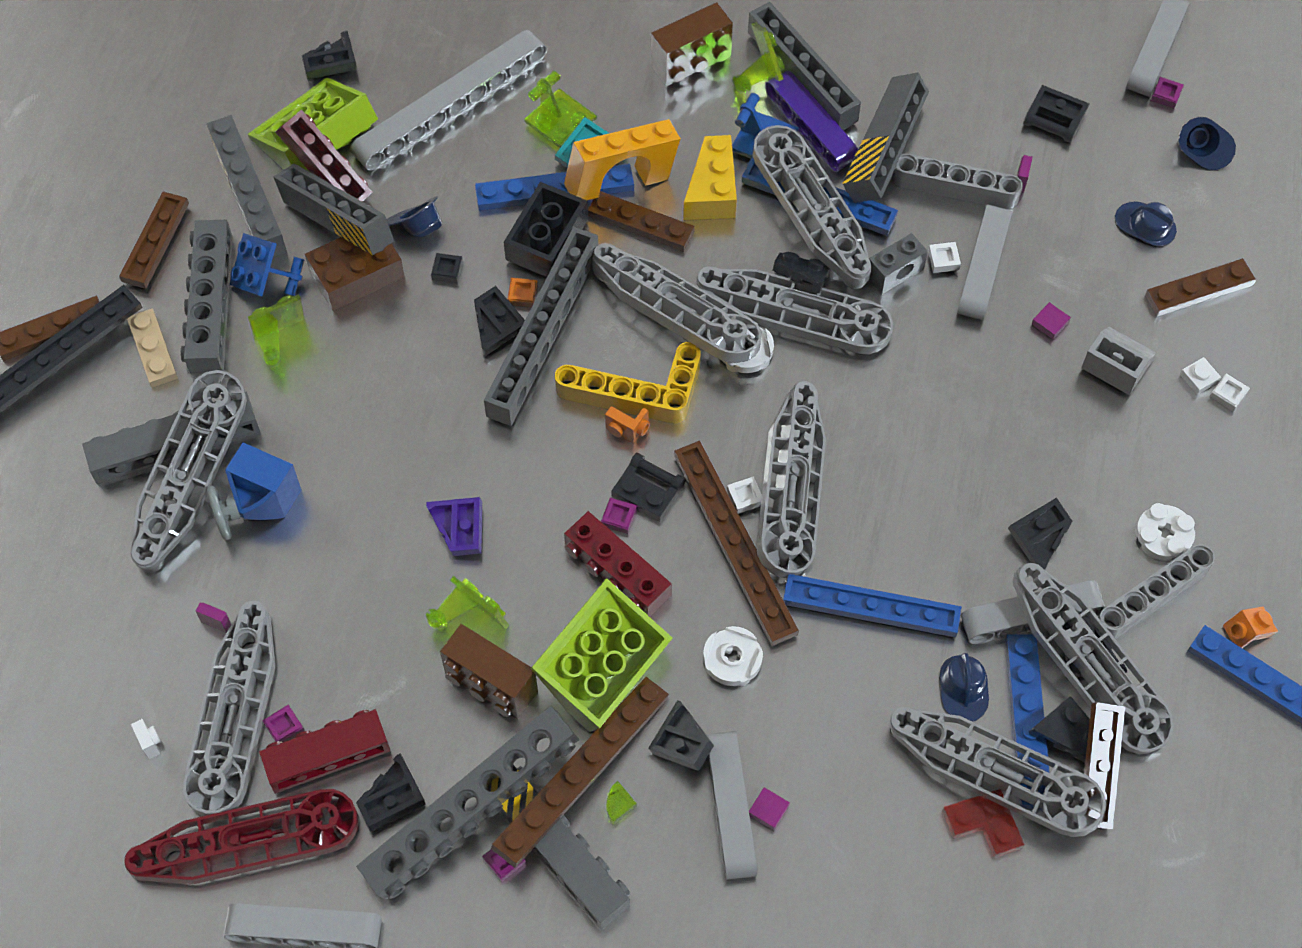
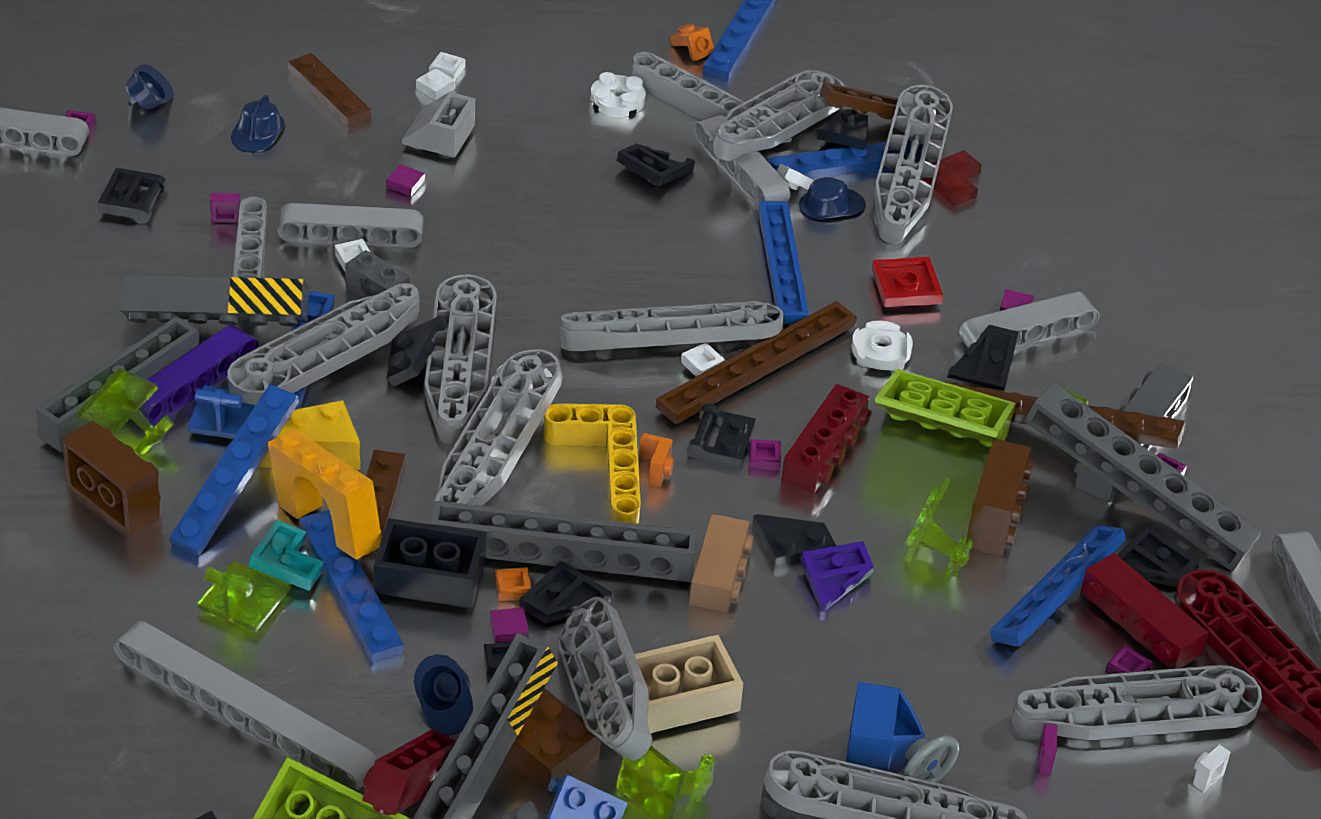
camera: 110 degrees left, 20 degrees down
none -> blue plate [169,384,299,556]
none -> magenta tile [490,607,529,643]
none -> light grey beam [558,597,652,761]
none -> tan brick [634,635,743,733]
none -> medium nougat brick [689,514,754,613]
none -> black wing [752,514,836,567]
none -> white plate [777,163,813,191]
none -> red plate [872,257,943,307]
none -> blue plate [989,525,1126,646]

